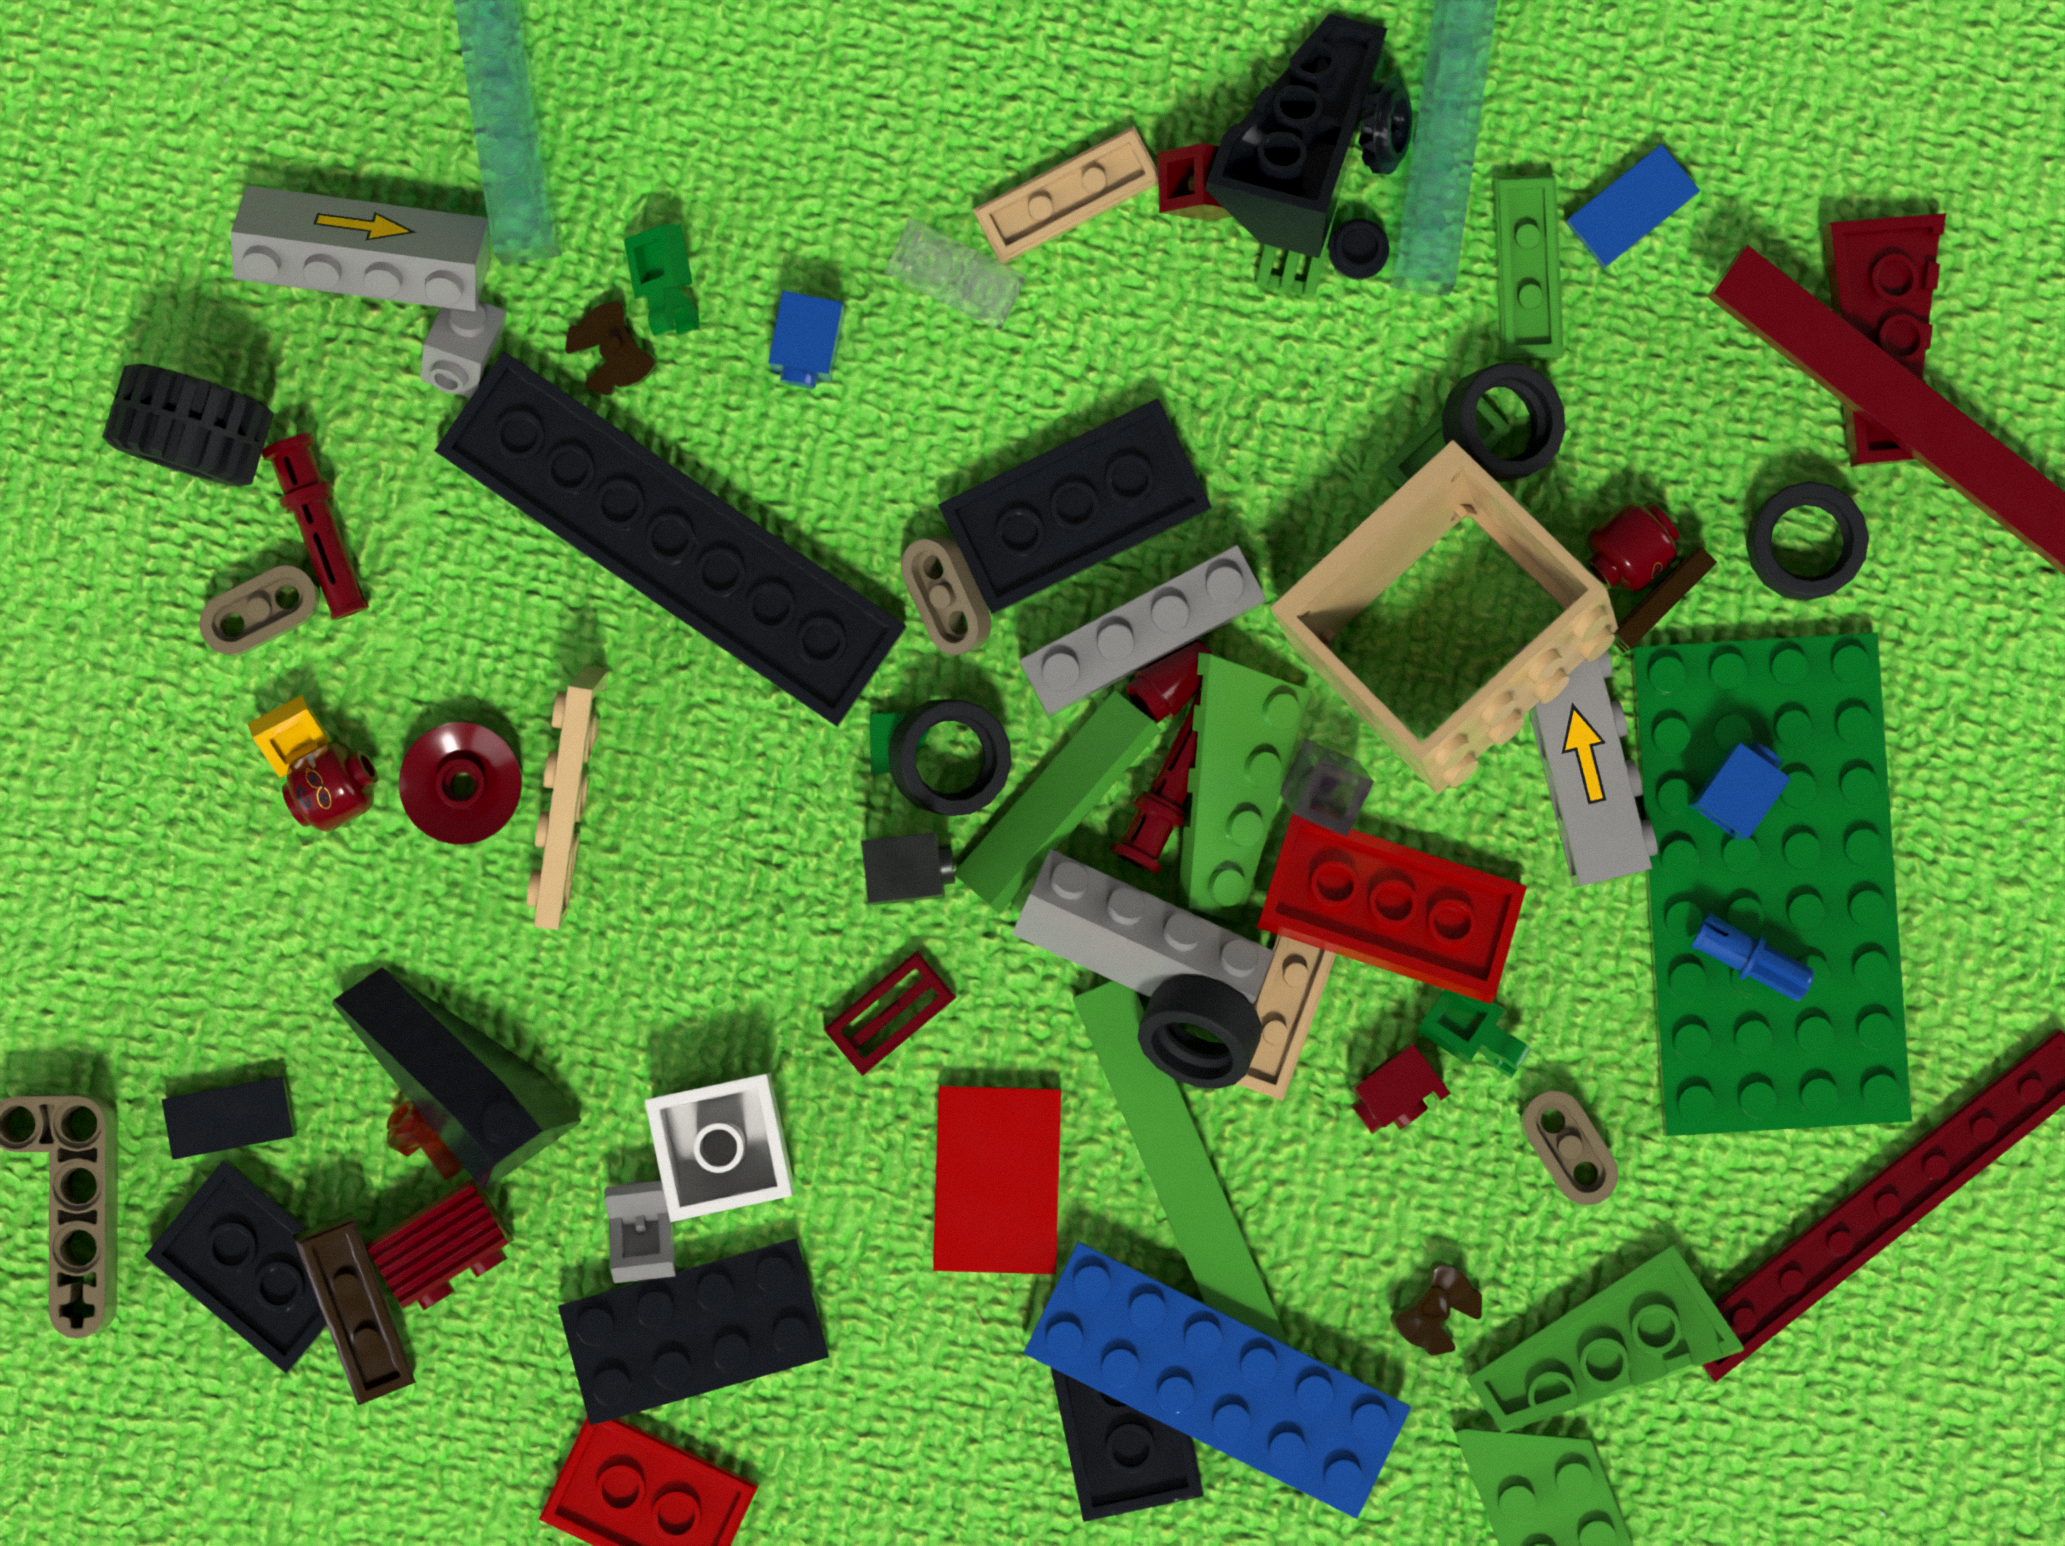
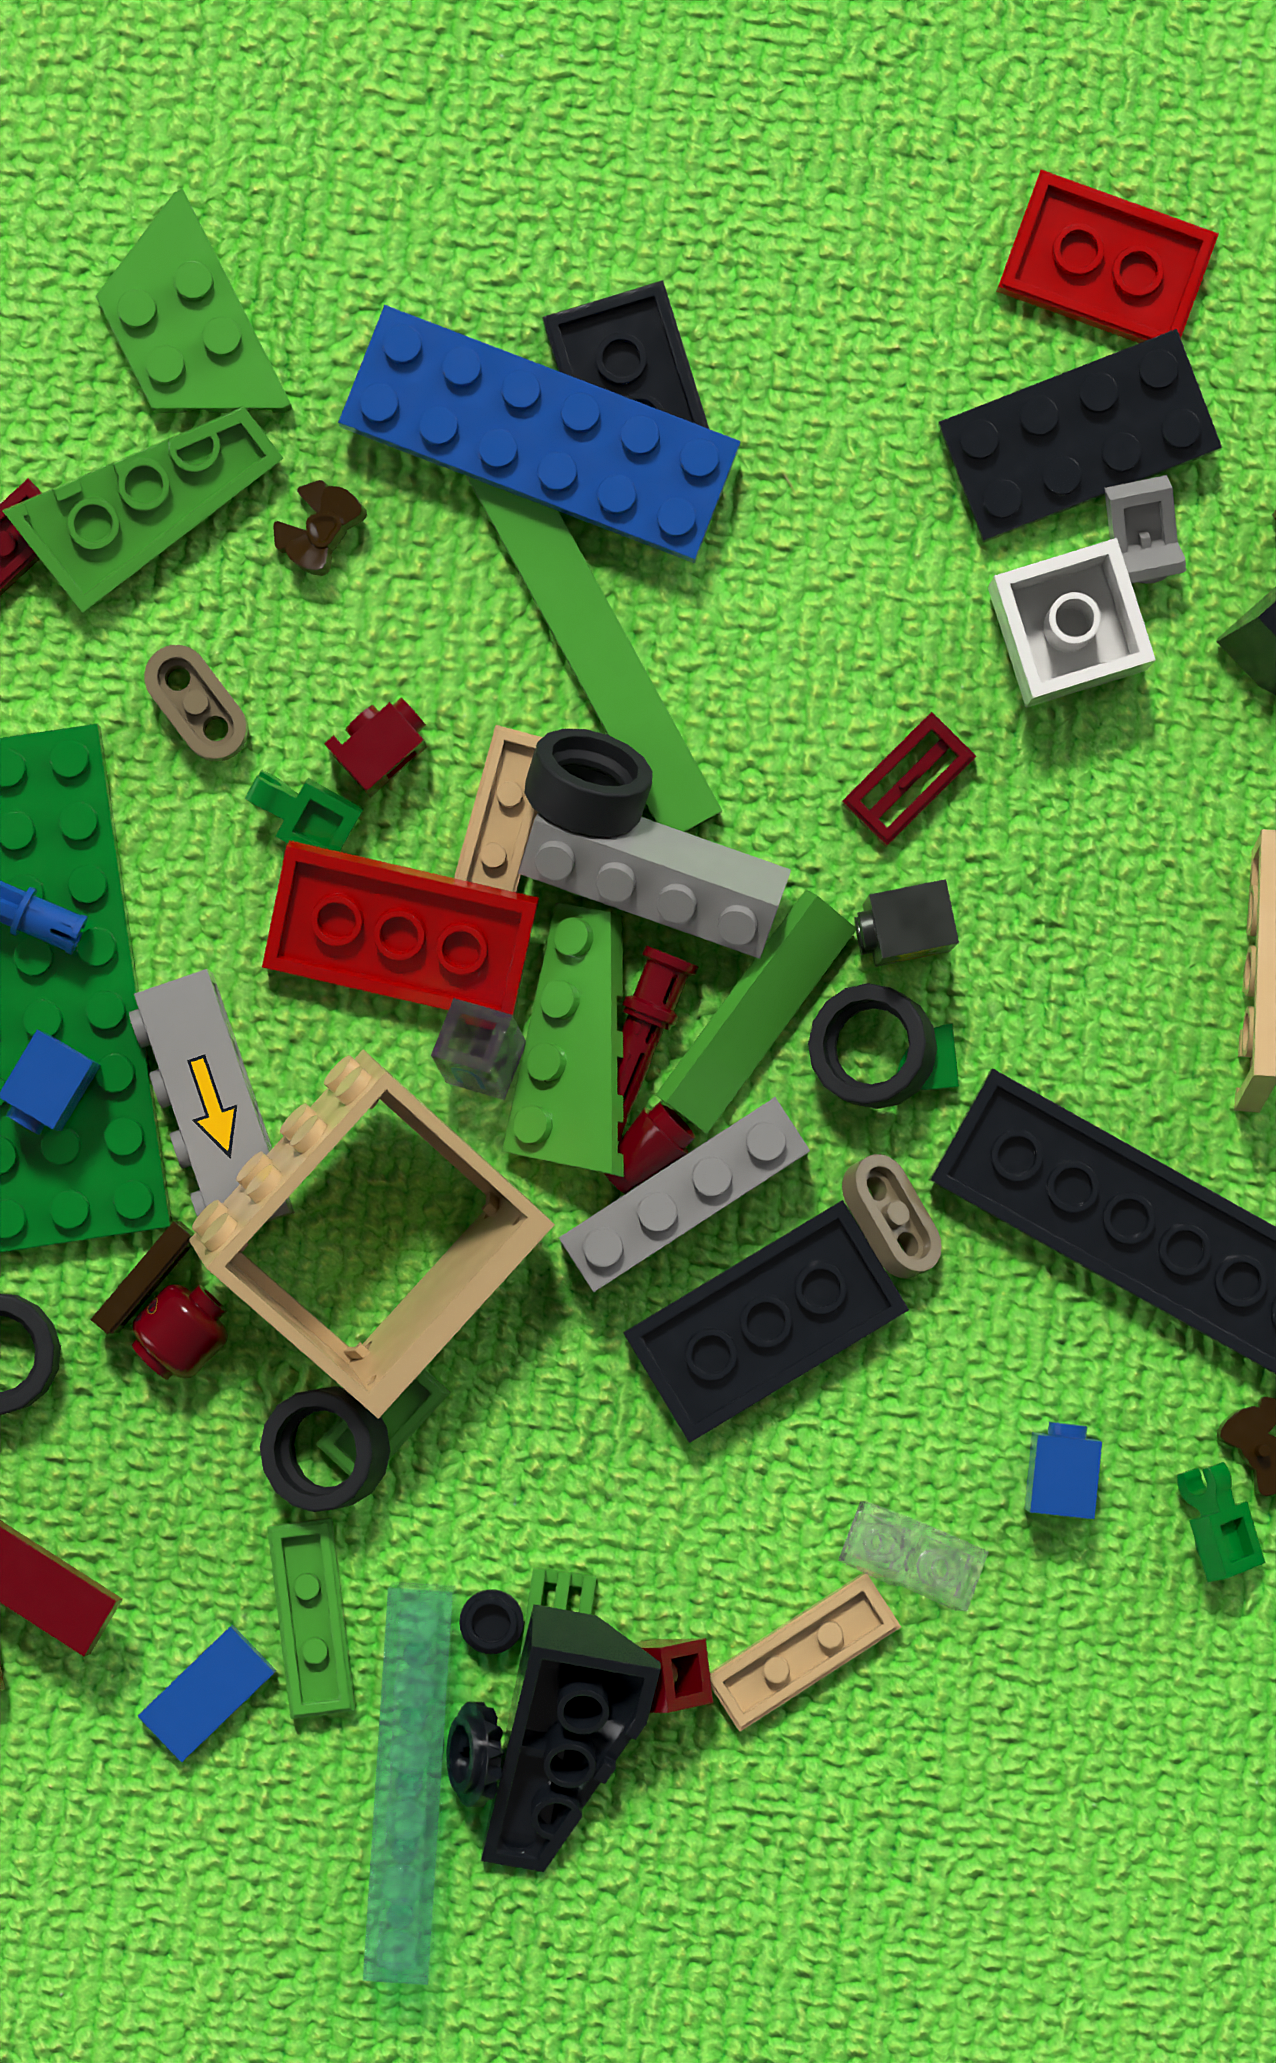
camera: 175 degrees right, 0 degrees up
red tile [933,1086,1061,1275] -> none

